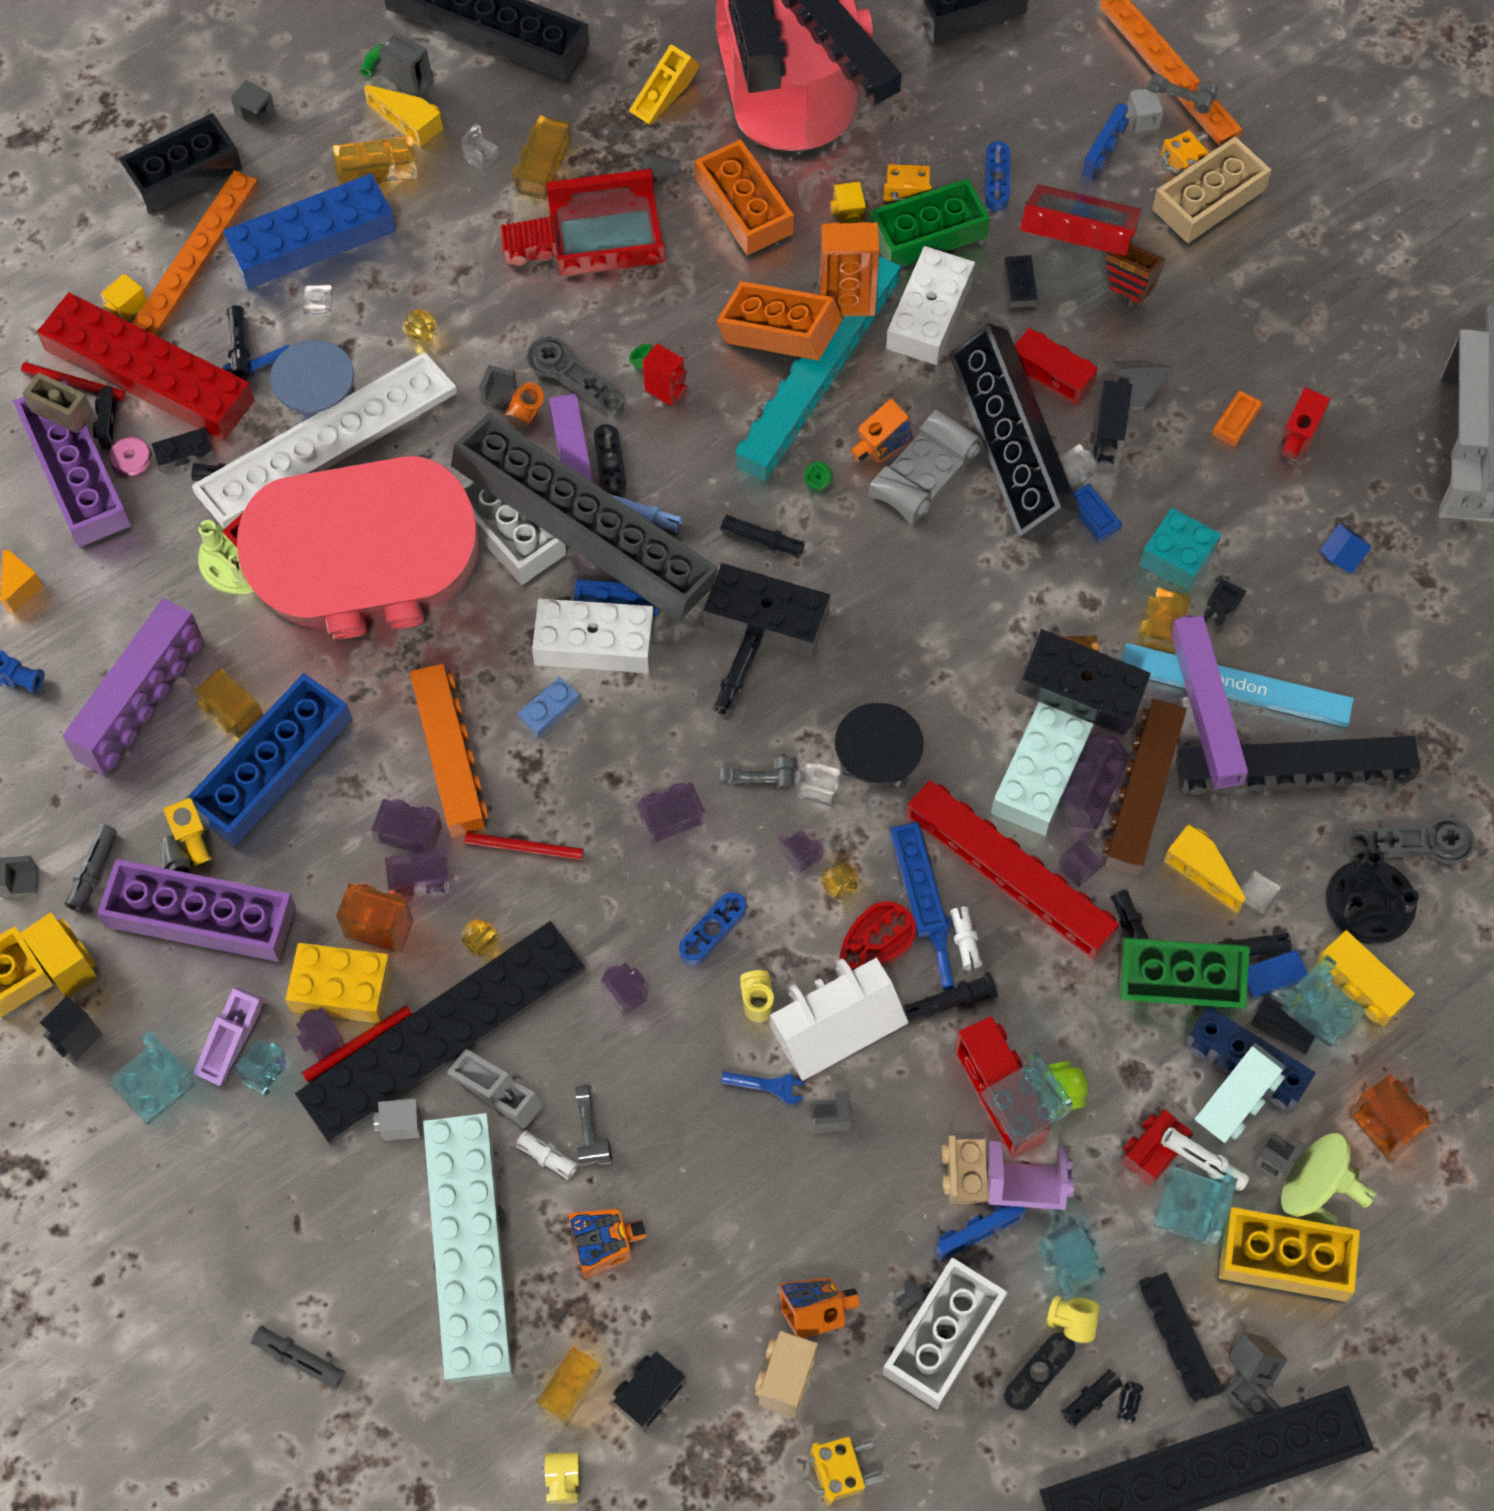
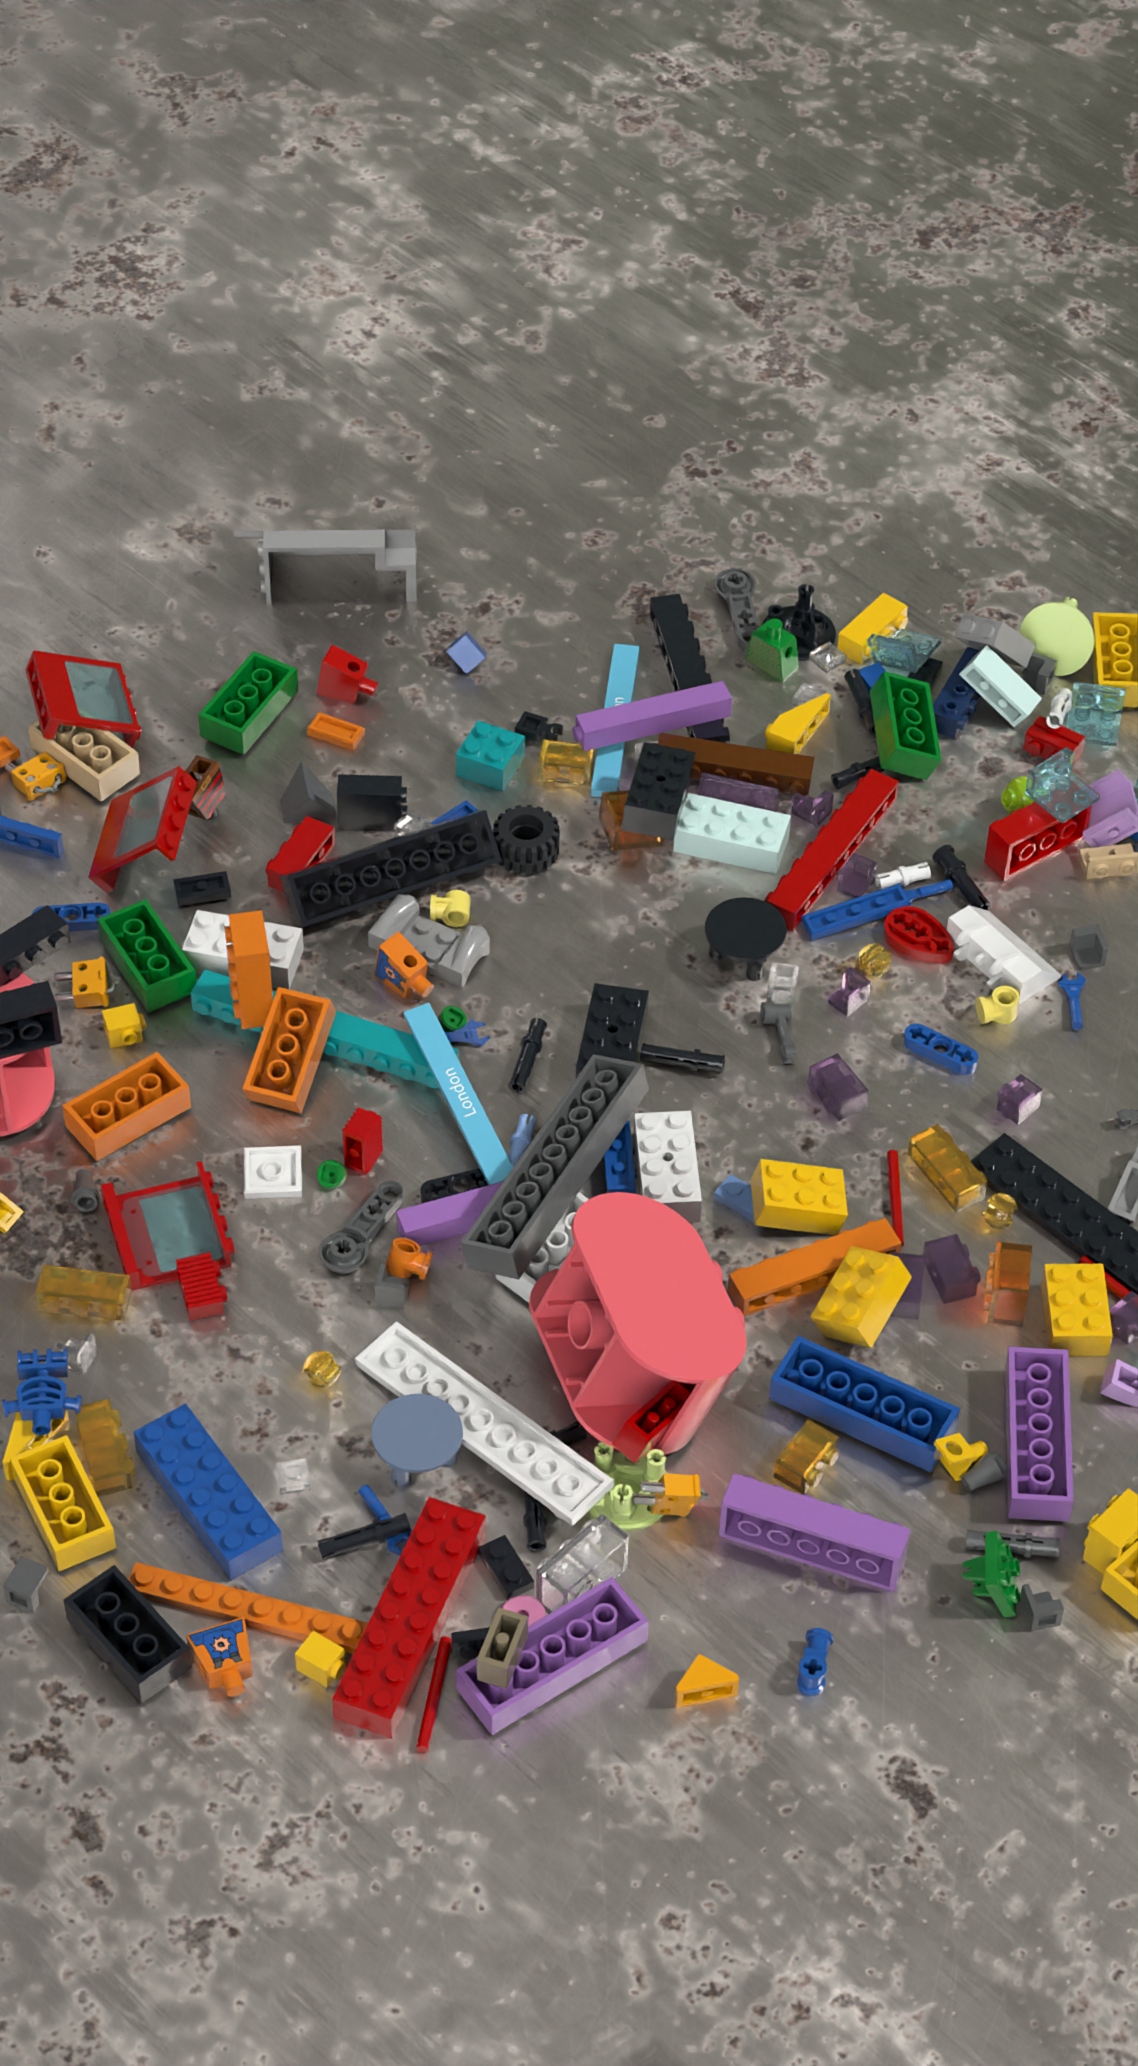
camera: 100 degrees left, 15 degrees down
clear orange brick [1349,1074,1433,1162] -> none
none -> blue piece [2,1348,82,1435]
none -> yellow brick [10,1435,116,1572]
none -> red panel [25,650,141,748]
none -> torso [186,1617,252,1697]
none -> green brick [198,651,298,755]
none -> white tile [244,1146,302,1199]
none -> medium azure tile [403,1003,513,1185]
none -> light yellow piece [430,890,471,928]
none -> blue piece [445,1019,490,1046]
none -> black tyre [493,805,560,875]
none -> clear brick [536,1514,629,1614]
none -> light orange piece [632,1473,709,1517]
none -> green torso [745,619,799,682]
none -> yellow brick [750,1159,848,1236]
none -> clear plate [810,641,846,673]
none -> yellow brick [810,1246,912,1348]
none -> clear purple panel [837,853,877,898]
none -> clear yellow brick [908,1124,987,1213]
none -> light grey brick [955,613,1036,668]
none -> green plate [962,1531,1021,1618]

